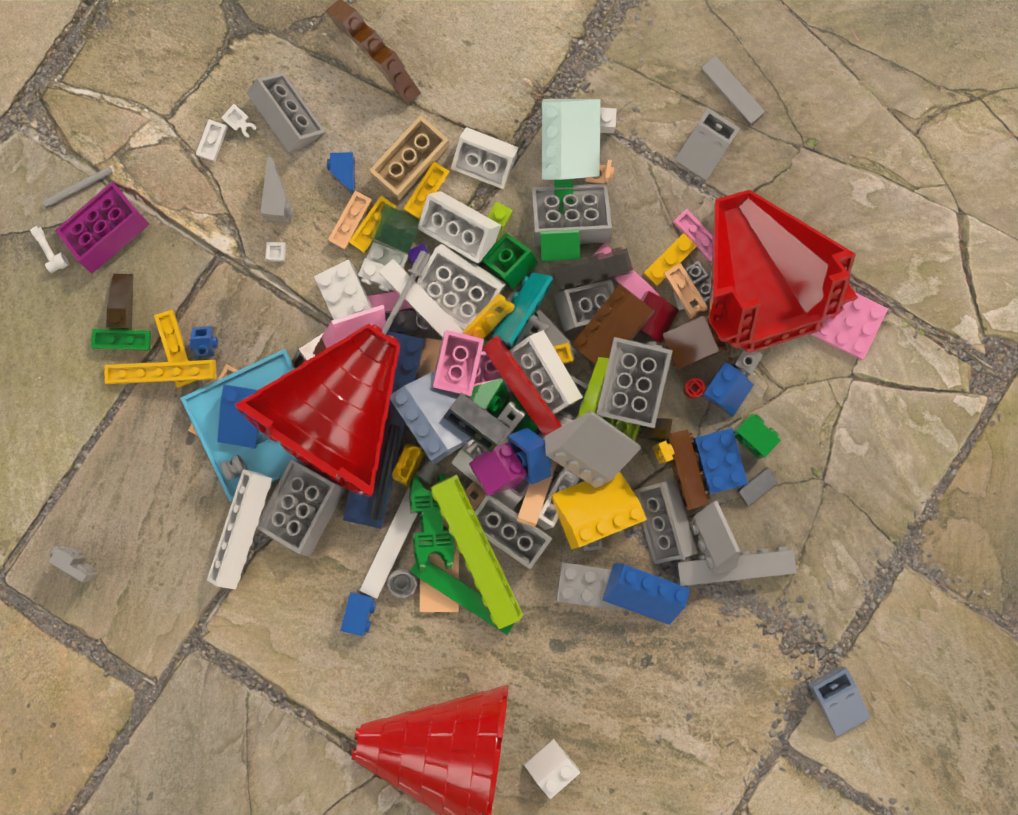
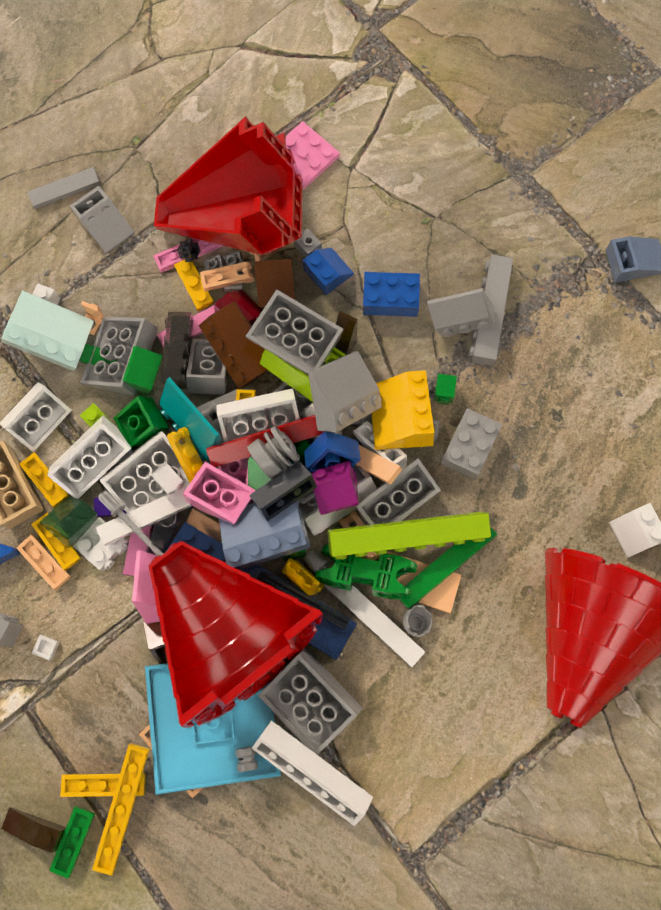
camera: 65 degrees left, 10 degrees down
blue brick [189,326,218,358] -> none
blue slope [217,384,259,448] -> none
white brick [314,260,373,320] -> none
blue brick [340,592,377,636] -> none
blue slope [602,563,690,625] -> none
light grey slope [633,479,697,565] -> none
yellow plate [652,441,675,464] -> none
reddish brown slope [665,429,710,510] -> none
red wheel [683,378,705,399] -> none
green brick [733,414,781,459] -> none
slope [736,467,778,506] -> none
none -> white brick [151,462,182,494]
none -> black gear [177,239,201,262]
none -> light grey wheel [247,426,300,479]
none -> green brick [434,374,457,405]

